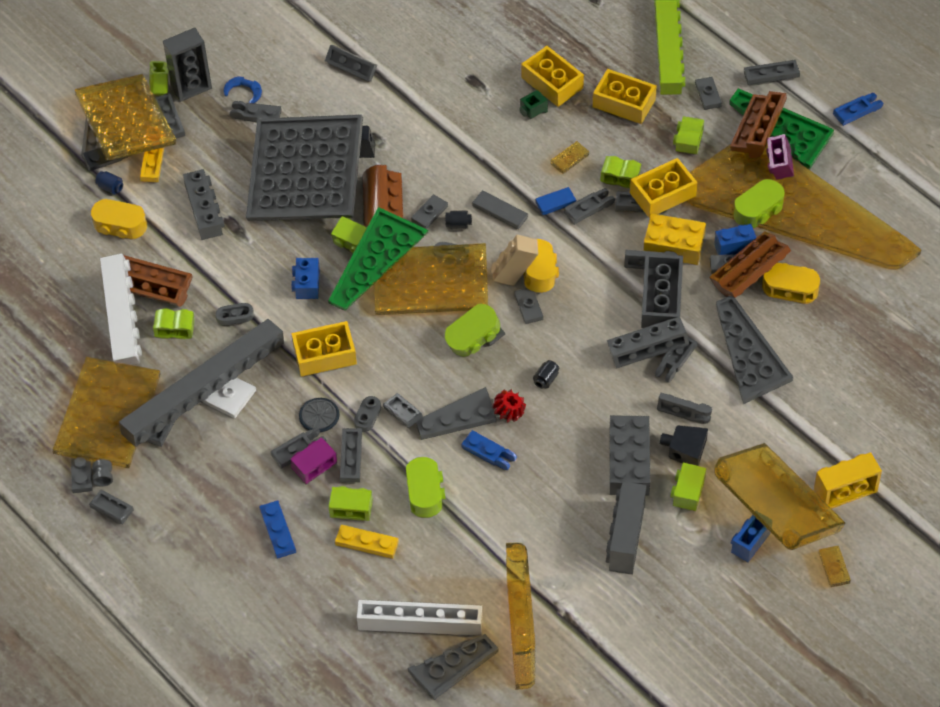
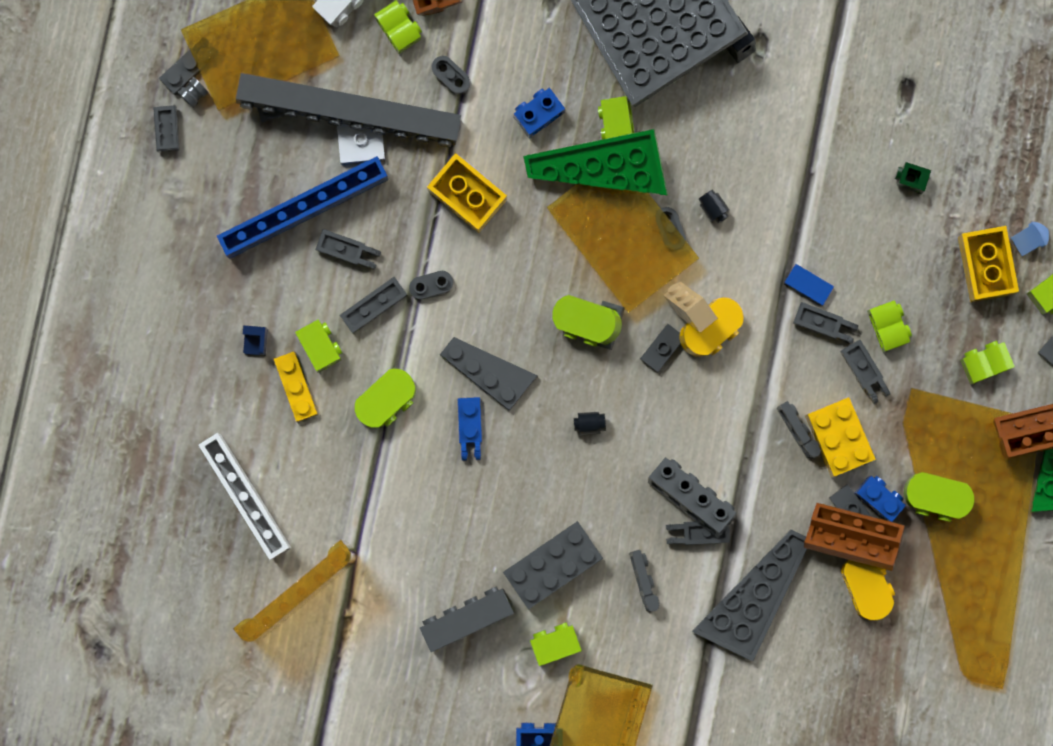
camera: 55 degrees right, 30 degrees up
blue plate [259,500,296,559] -> none
magenta brick [290,437,337,484] -> none
dark grey wheel [299,397,340,432] -> none
dark orange brick [362,165,403,227] -> none
dark grey plate [383,393,423,428] -> none
dark grey wing [408,634,499,700] -> none
dark grey plate [411,194,448,229] -> none
dark grey tile [472,190,528,230] -> none
red gear [492,389,526,423] -> none
yellow brick [521,46,584,107] -> none
clear yellow plate [550,141,589,174] -> none
yellow brick [630,158,698,218] -> none
dark grey brick [641,254,683,328] -> none
black torso [659,425,708,466] -> none
magenta brick [766,134,794,180] -> none
none -> blue brick [217,156,389,259]
none -> dark blue panel [242,325,268,356]
none -> medium blue tile [1011,222,1049,256]

